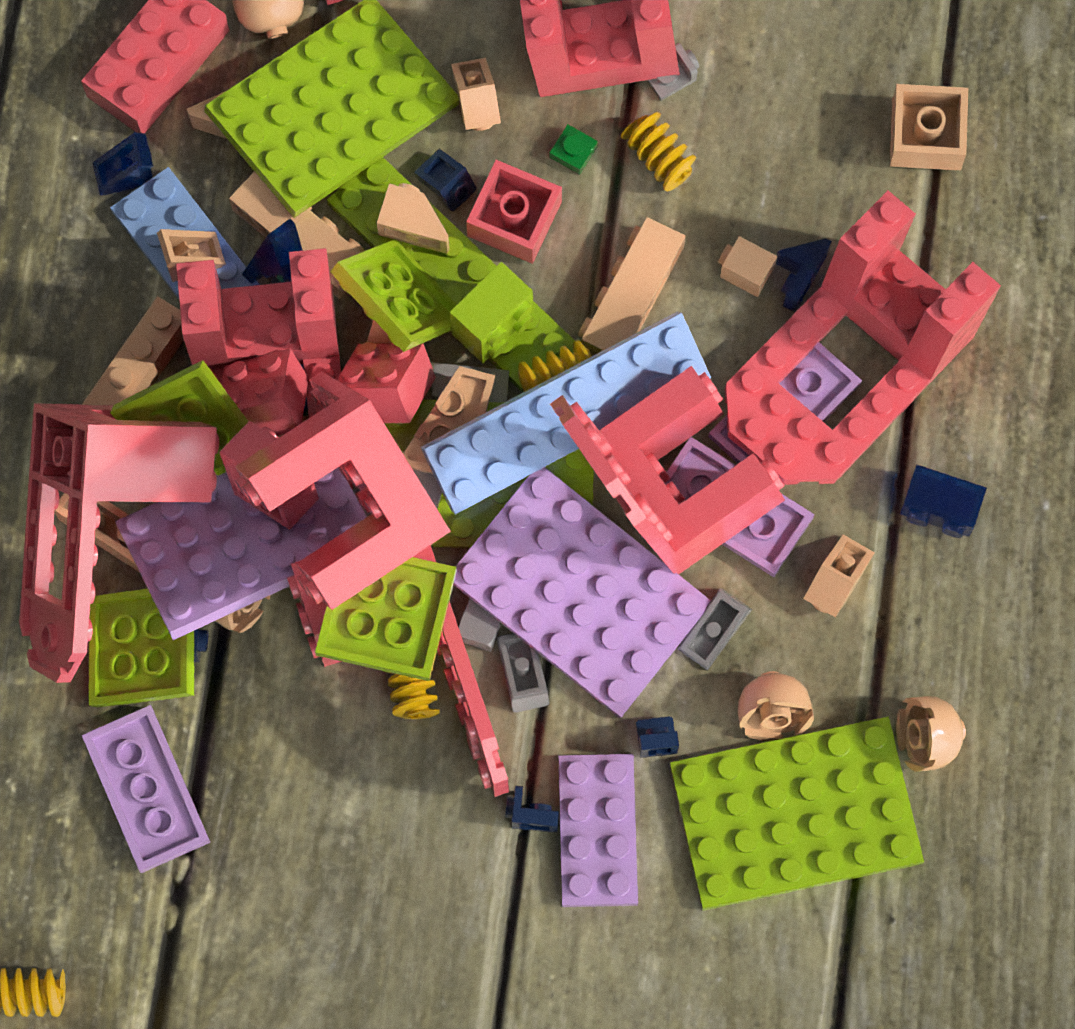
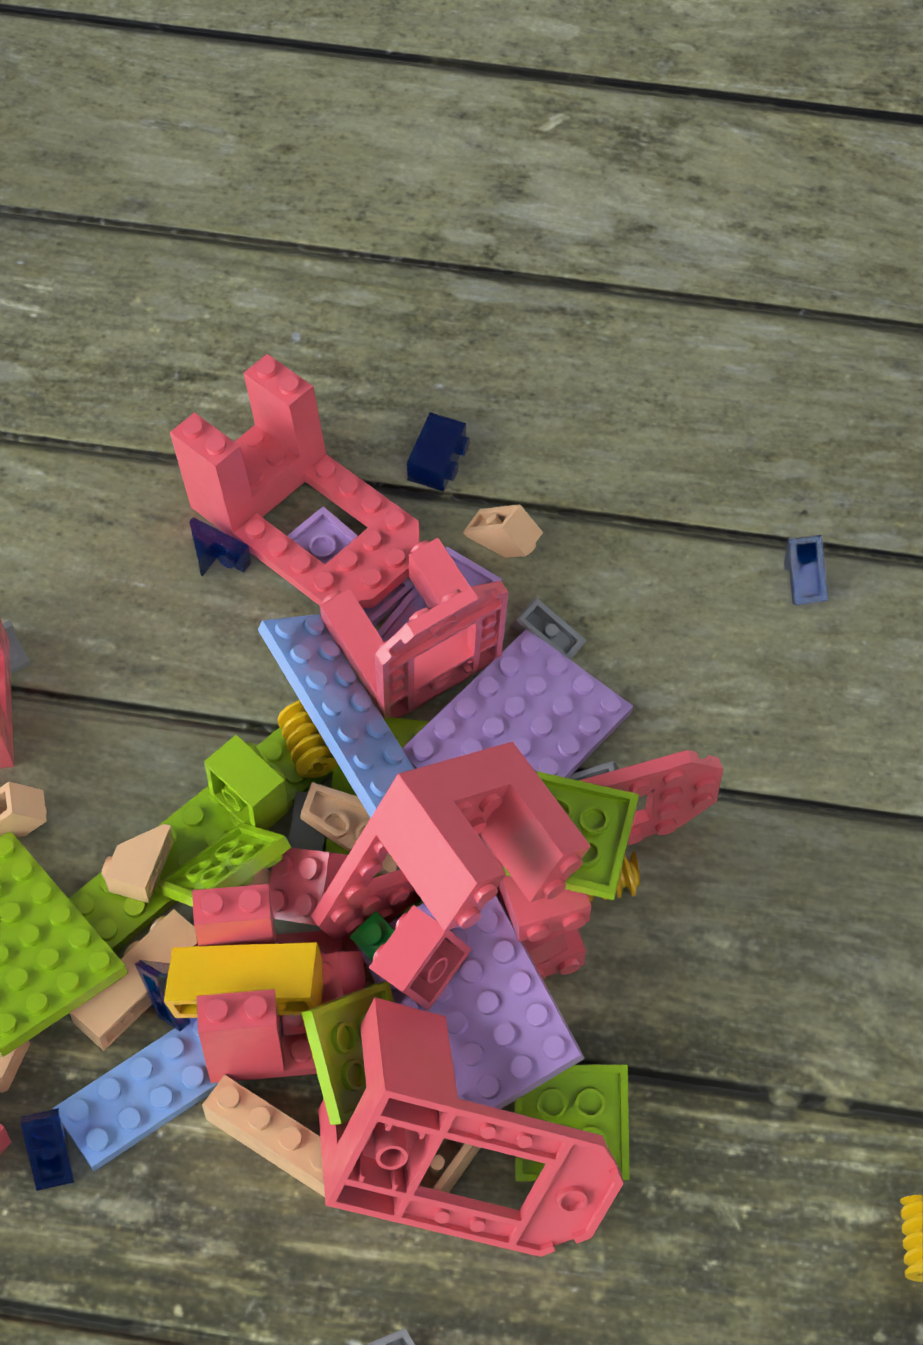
camera: 90 degrees left, 15 degrees down
lavender plate [82,705,210,873] -> none
light nougat slope [157,229,226,282] -> none
dark blue bracket [414,148,477,212] -> none
coral brick [466,160,562,264] -> none
dark blue bracket [505,786,559,833] -> none
green plate [549,124,598,175] -> none
lavender plate [559,754,638,907] -> none
light nougat brick [578,217,686,356] -> none
yellow piece [621,112,696,192] -> none
dark blue bracket [636,716,679,758] -> none
lime plate [670,716,924,911] -> none
light nougat brick [718,236,777,297] -> none
light nougat cylinder [738,671,814,741] -> none
light nougat brick [890,84,968,171] -> none
light nougat cylinder [896,696,966,772] -> none
none -> yellow brick [164,942,323,1018]
none -> clear blue slope [784,534,828,605]

